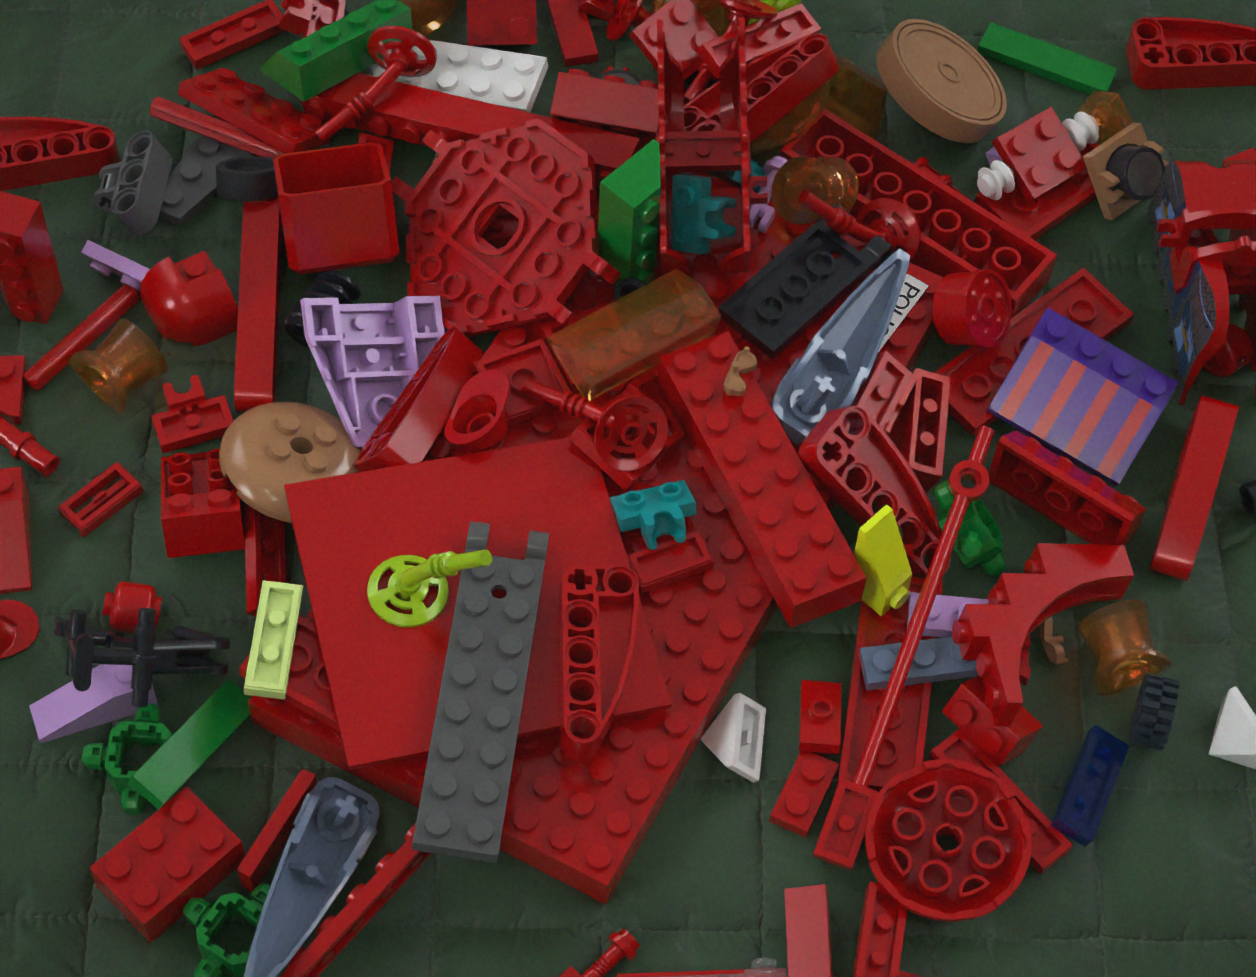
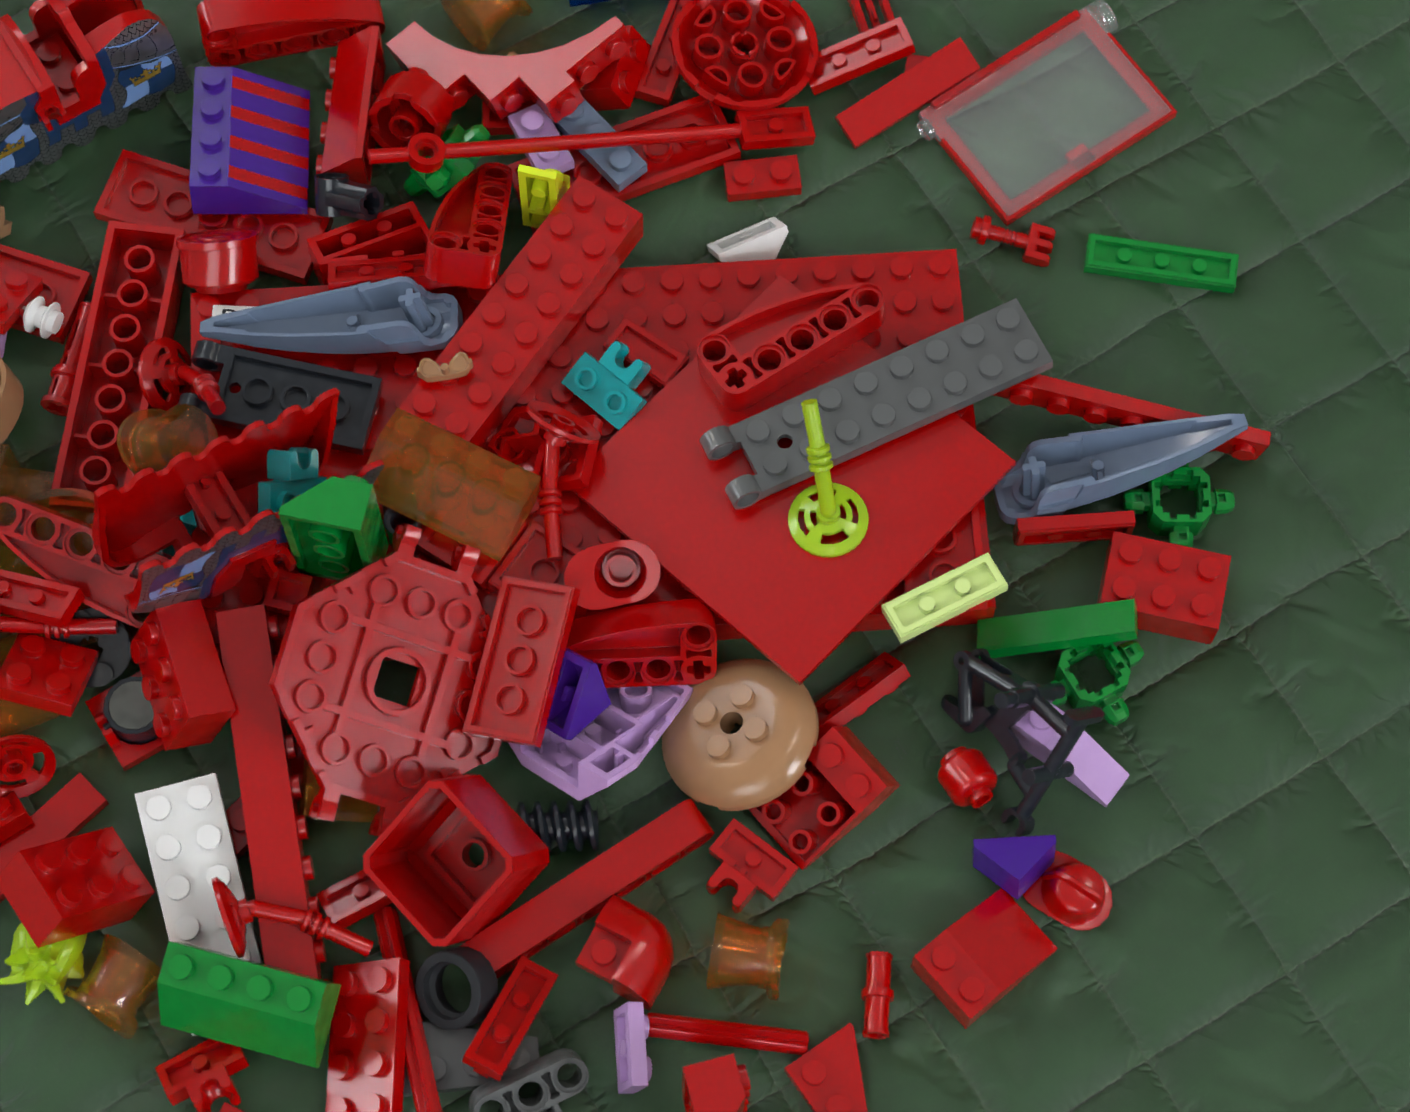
camera: 120 degrees left, 10 degrees up
red tile [57,462,144,538] -> none
red plate [799,680,841,754] -> none
none -> black piece [315,172,384,221]
none -> red brick [368,67,455,157]
none -> red plate [462,575,581,748]
none -> red plate [462,956,559,1082]
none -> dark purple slope [546,648,612,740]
none -> dark purple slope [972,835,1056,900]

